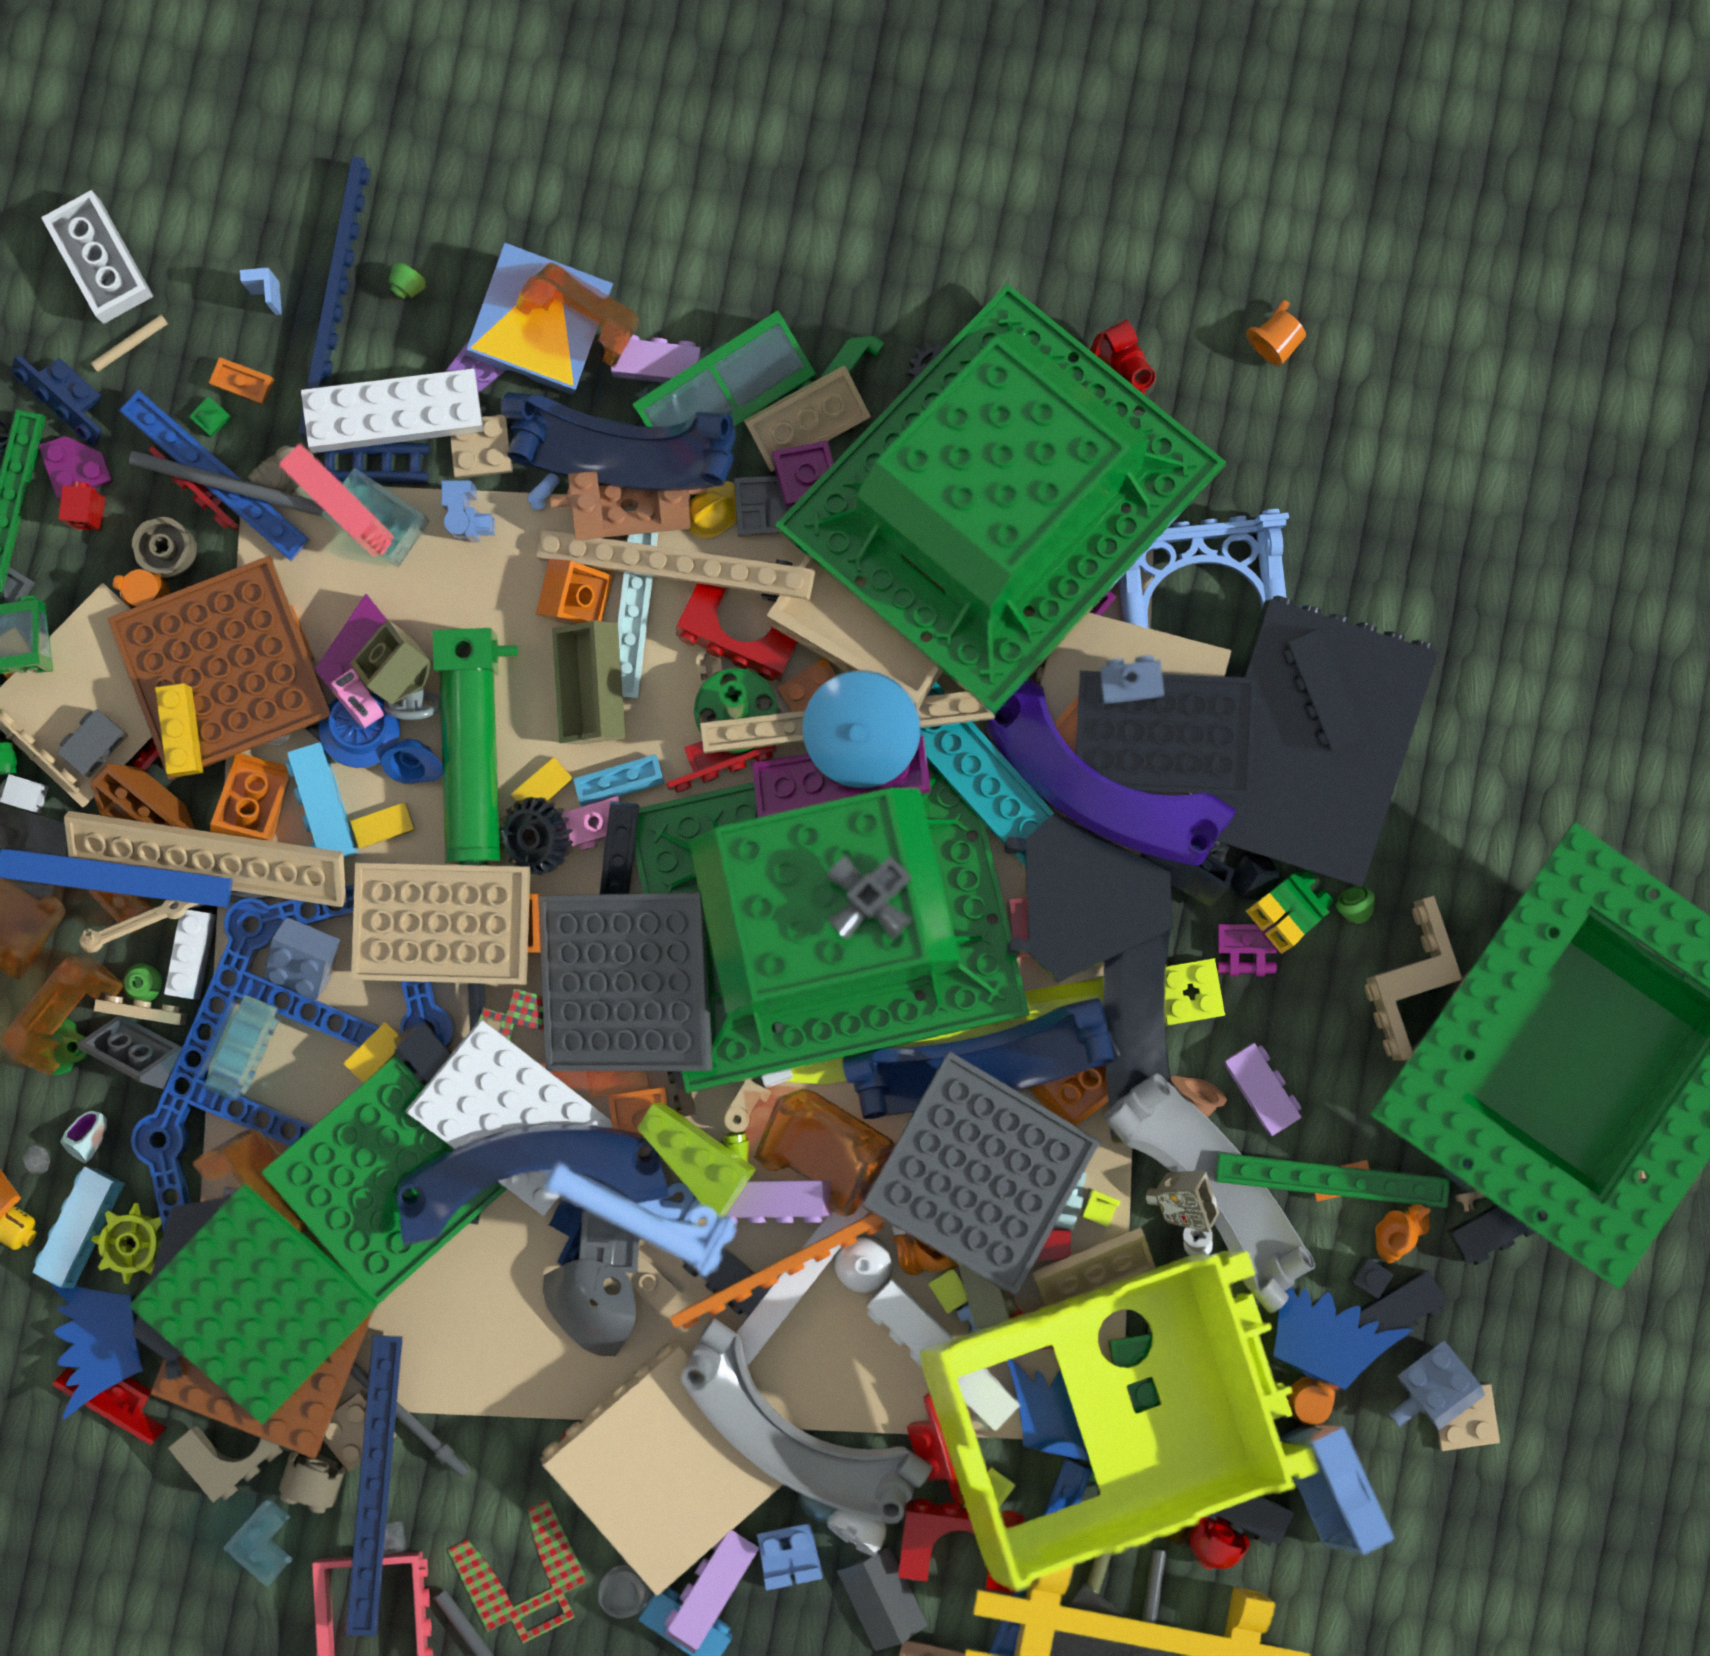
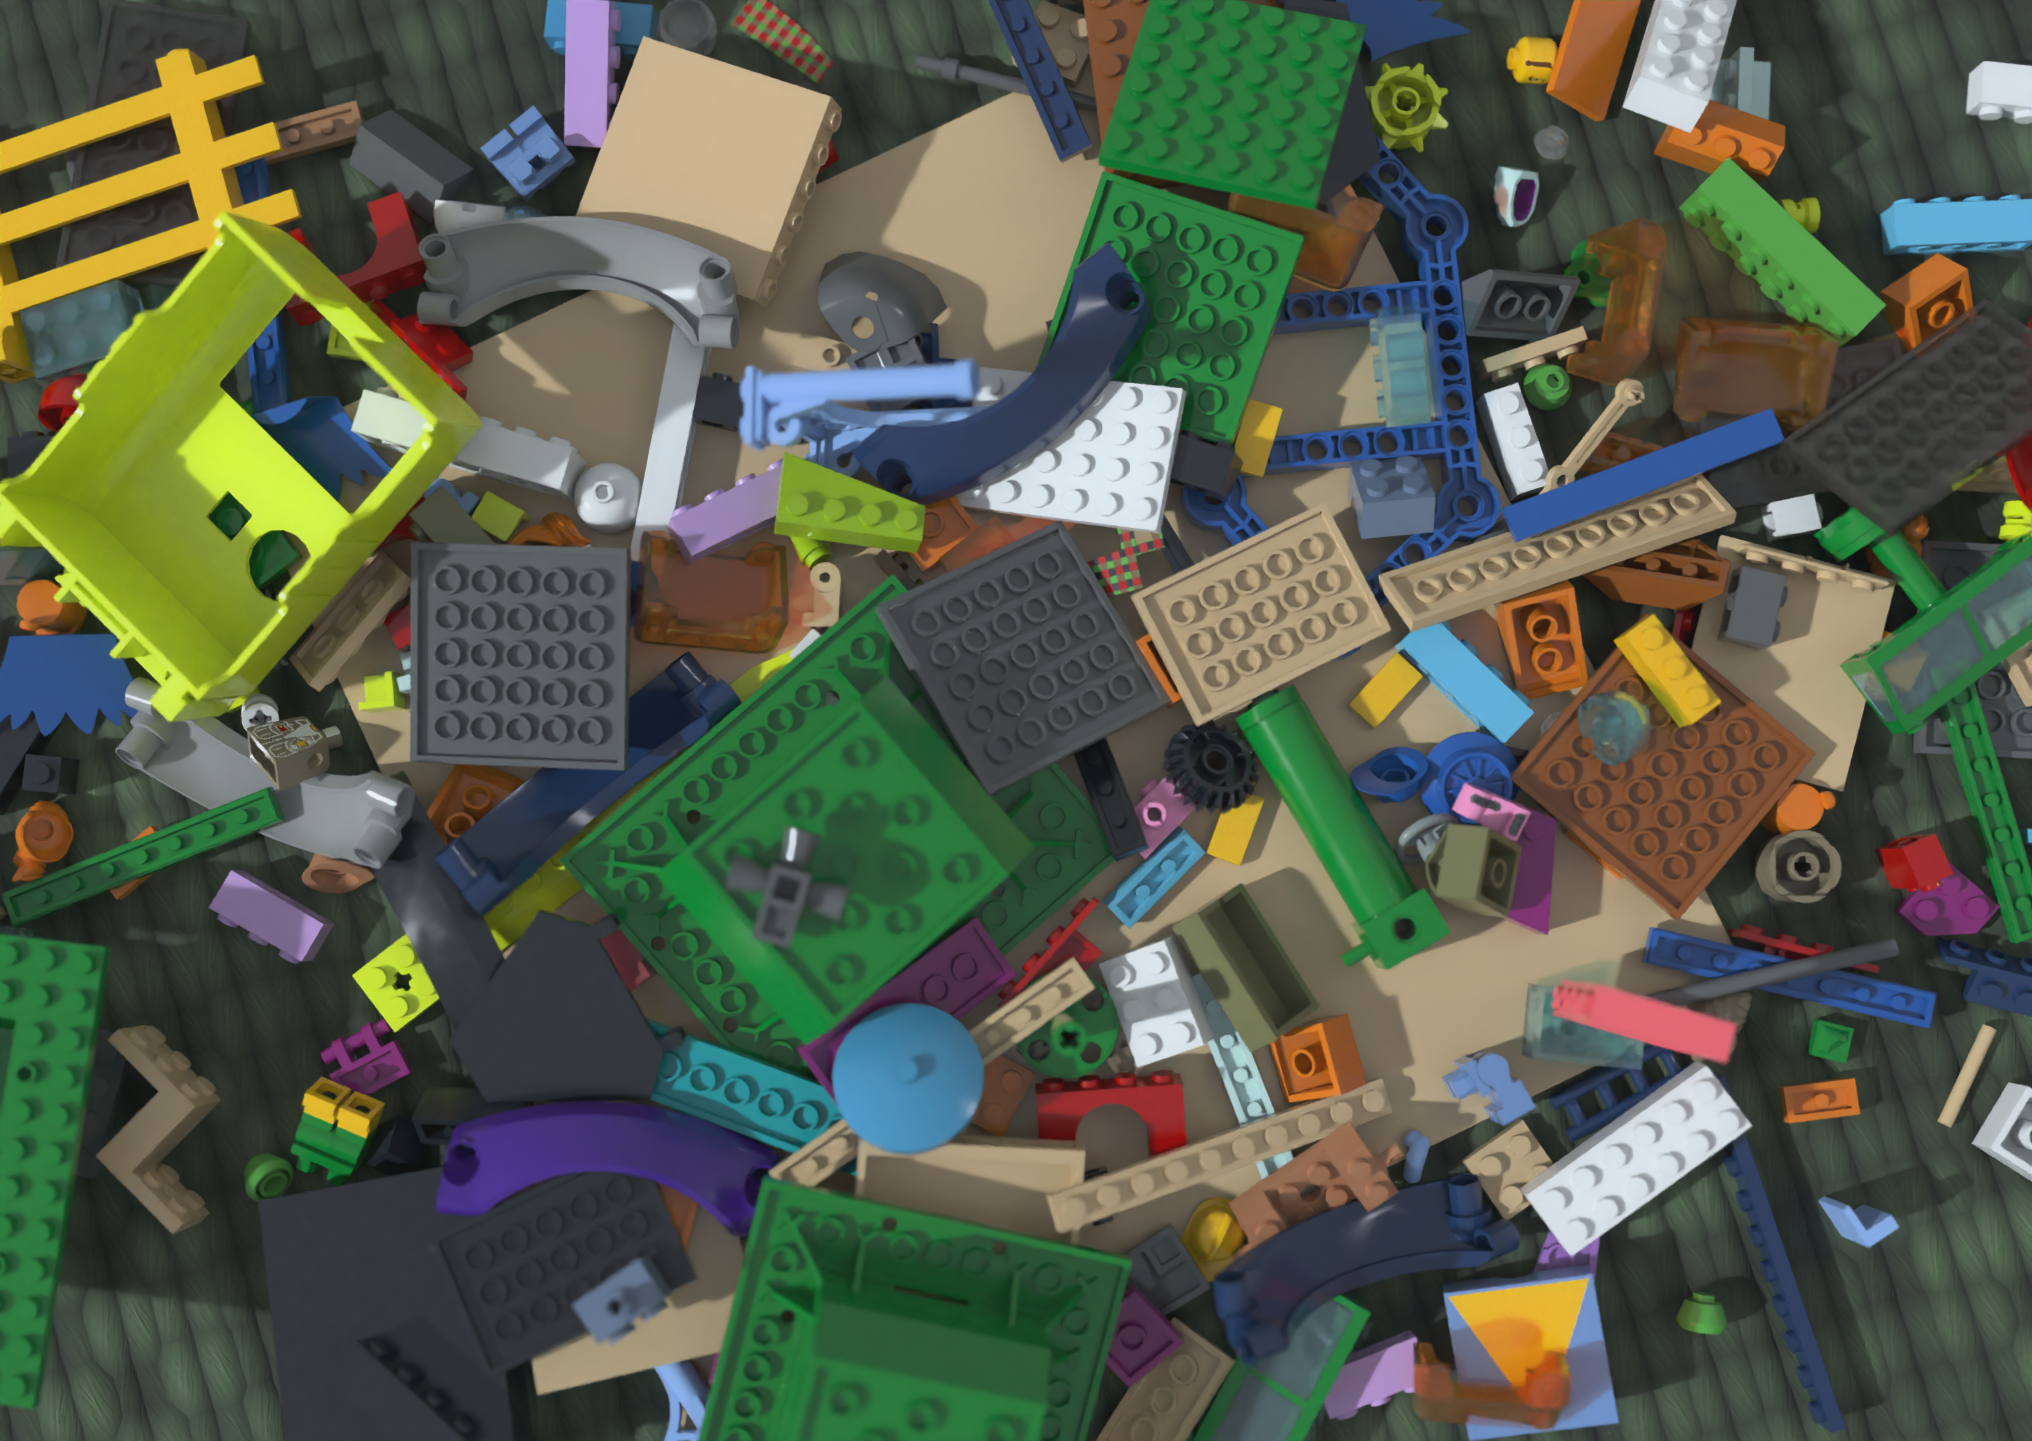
camera: 150 degrees right, 0 degrees up
medium azure brick [32,1166,125,1289] -> none
orange plate [670,1213,885,1330] -> none
none -> clear light blue brick [19,280,144,383]
none -> white brick [1099,934,1214,1067]
none -> clear light blue cylinder [1578,690,1651,766]

